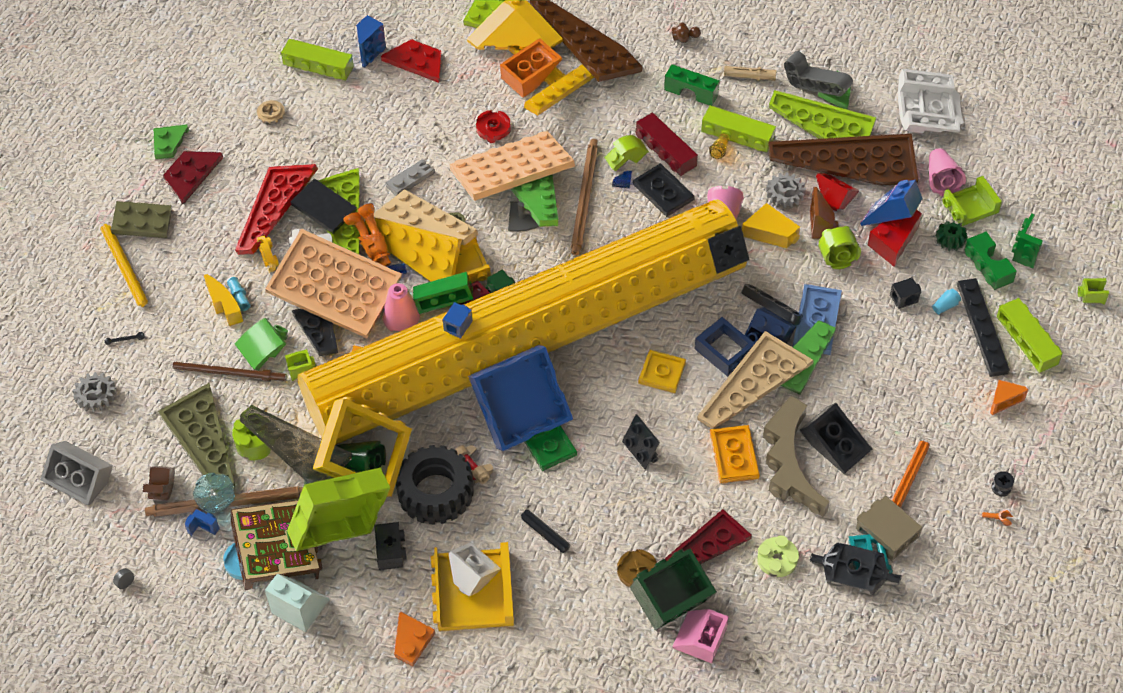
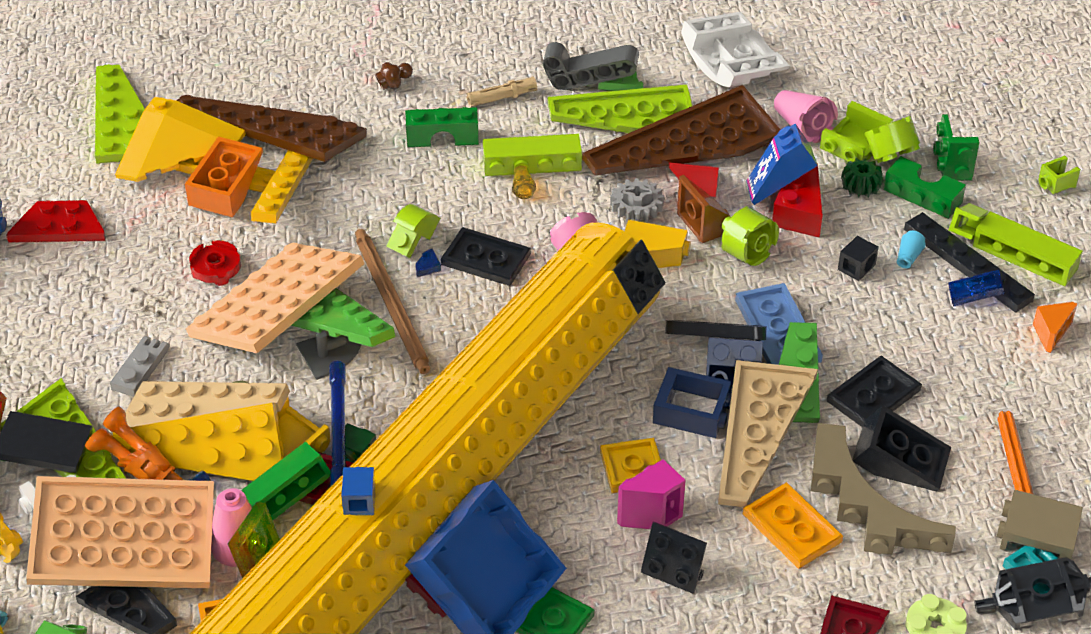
camera: 30 degrees left, 10 degrees down
dark red brick [635,112,698,176] -> none
none -> clear neon green tile [228,502,280,579]
none -> clear blue piece [329,361,346,486]
none -> dark pink slope [617,459,686,529]
none -> black tile [826,355,922,427]
none -> lime brick [864,116,920,163]
none -> lime window [948,203,988,240]
none -> clear blue plate [948,270,1005,307]

